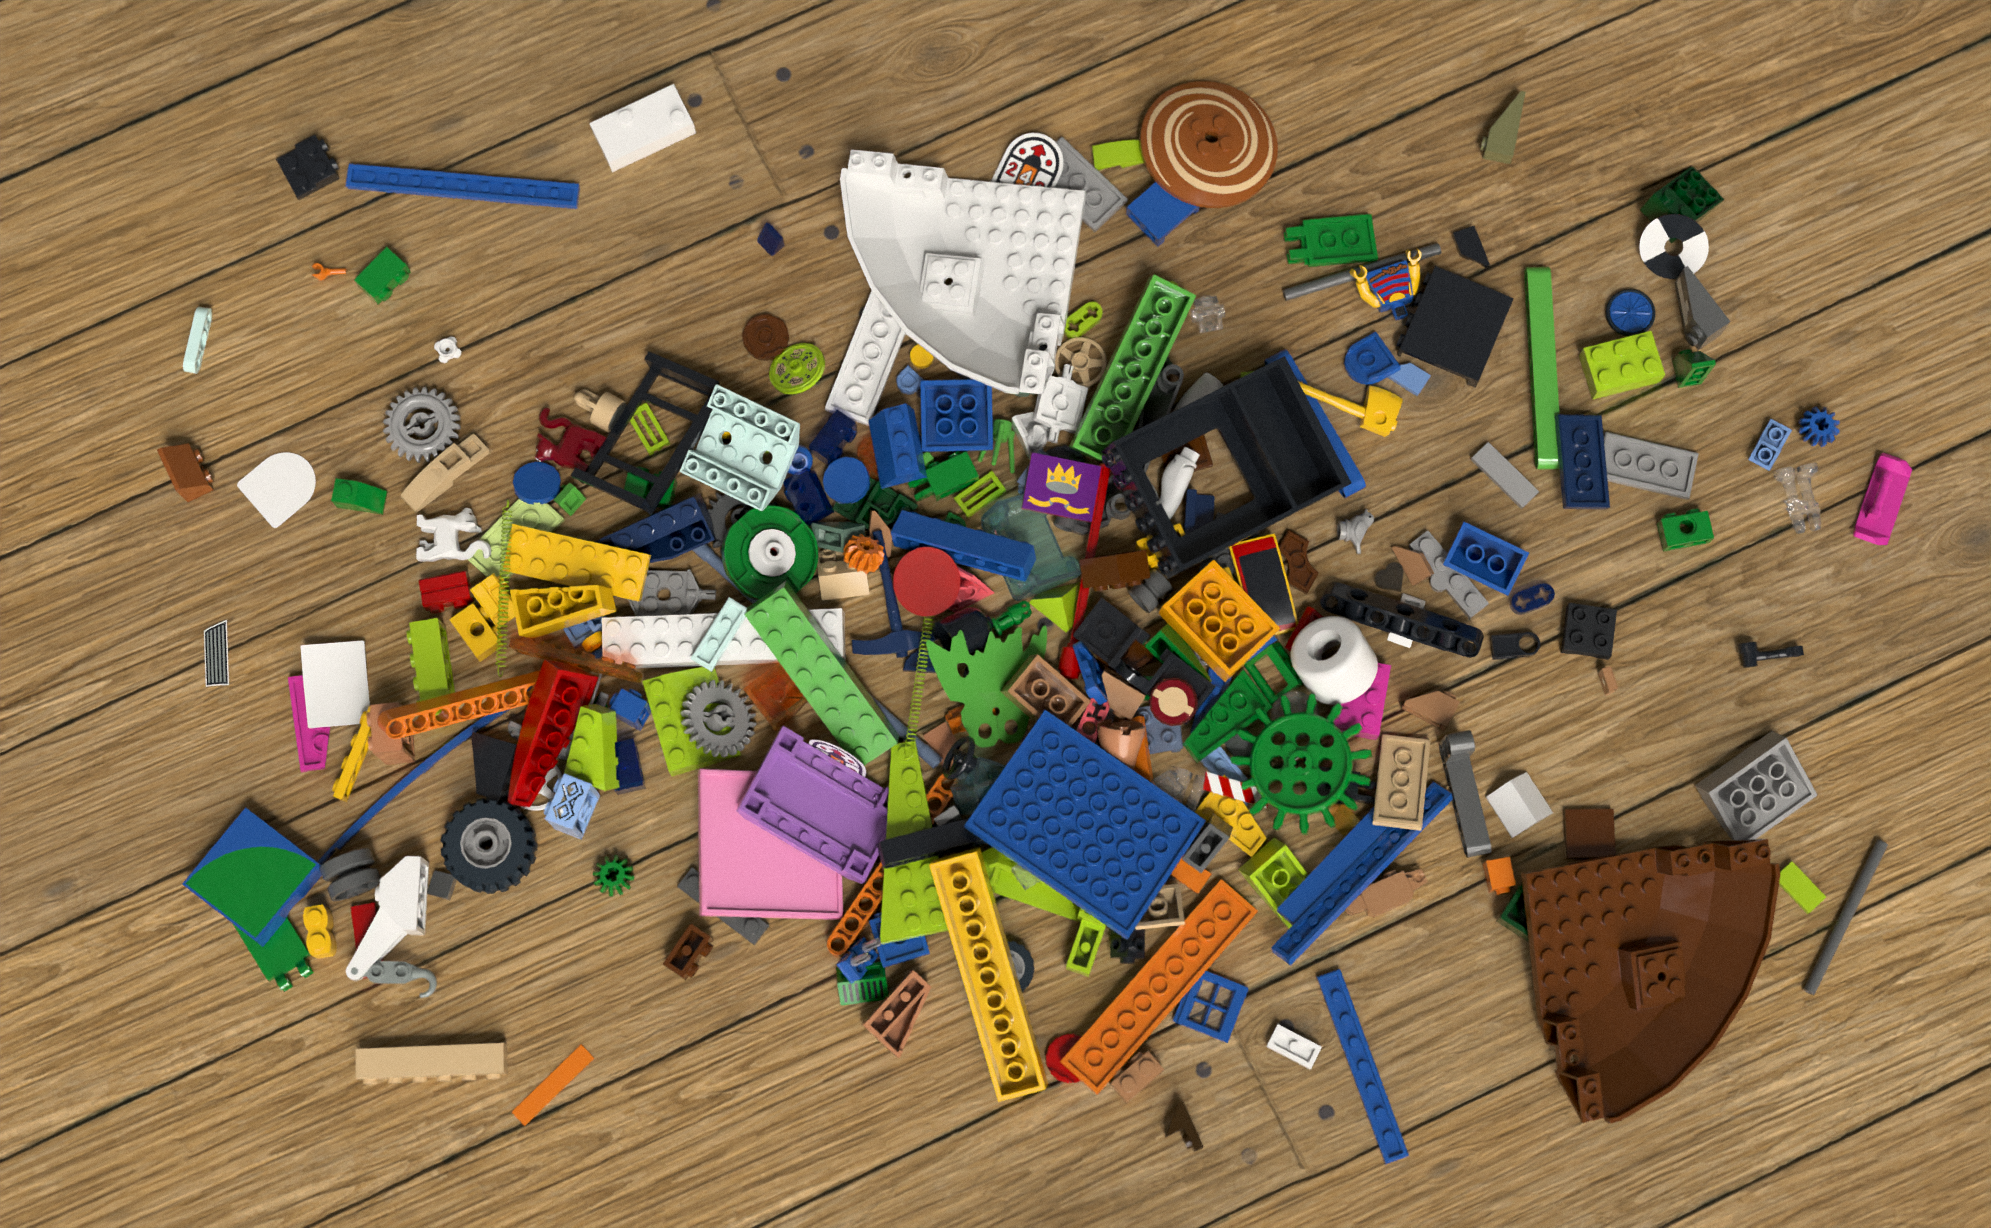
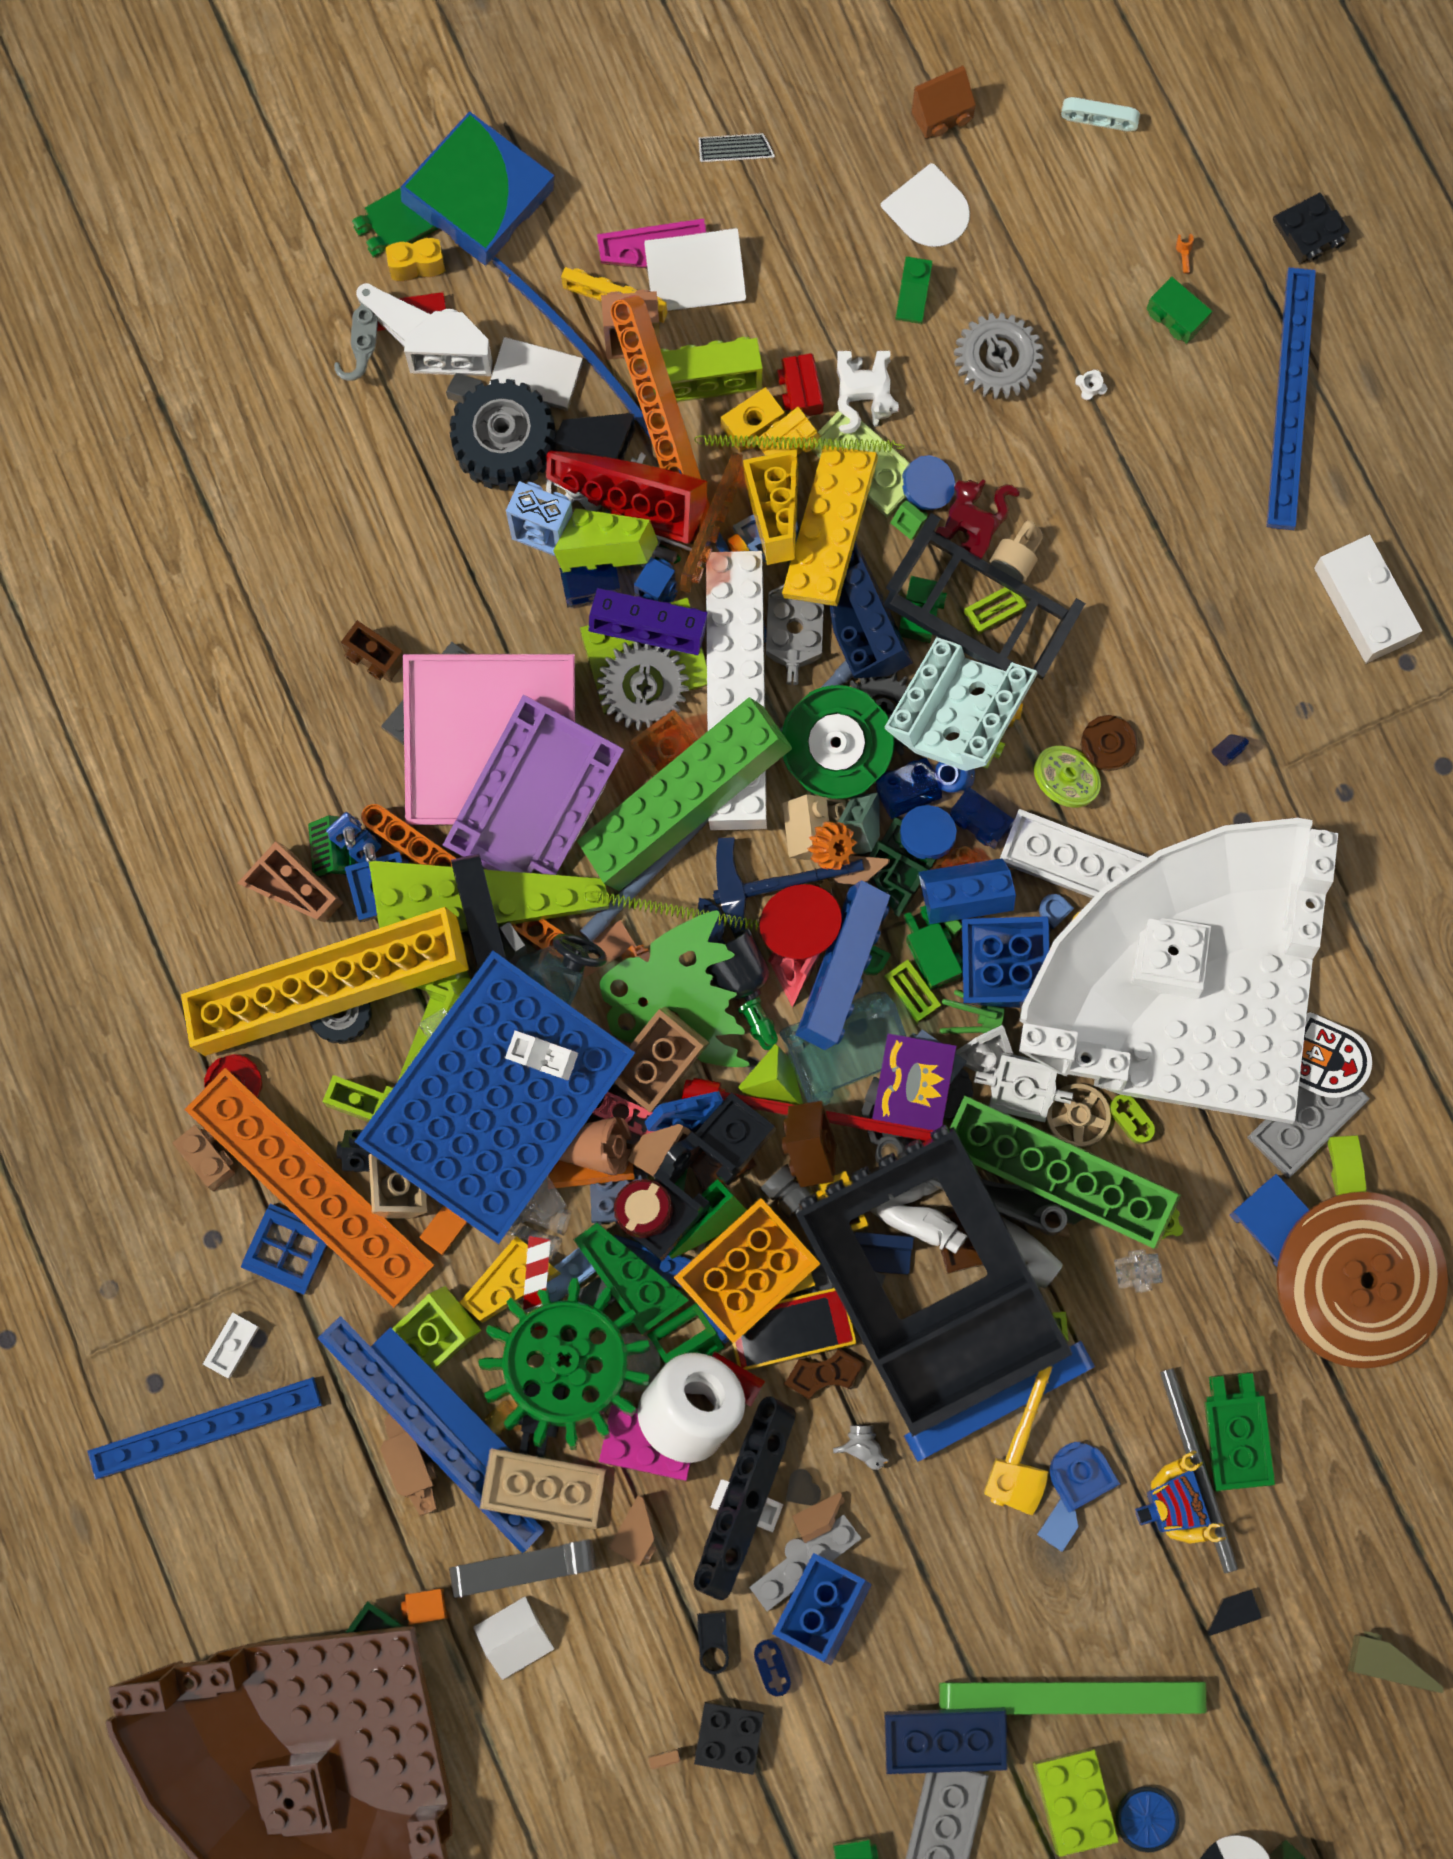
camera: 90 degrees right, 0 degrees up
dark grey wheel [319,848,382,901] -> none
tan brick [356,1043,508,1085] -> none
tan slope [401,433,489,513] -> none
orange sticker [512,1045,594,1126] -> none
green gear [593,855,635,897] -> none
light aqua tile [690,597,747,672] -> none
dark brown slope [1165,1102,1204,1152] -> none
dark grey brick [1182,813,1233,873] -> none
black panel [1396,266,1514,388] -> none
light grey tile [1471,442,1539,509] -> none
reddish brown tile [1564,809,1616,859] -> none
none -> white tile [489,337,583,411]
none -> white slope [505,1031,578,1081]
none -> dark purple brick [588,588,708,655]

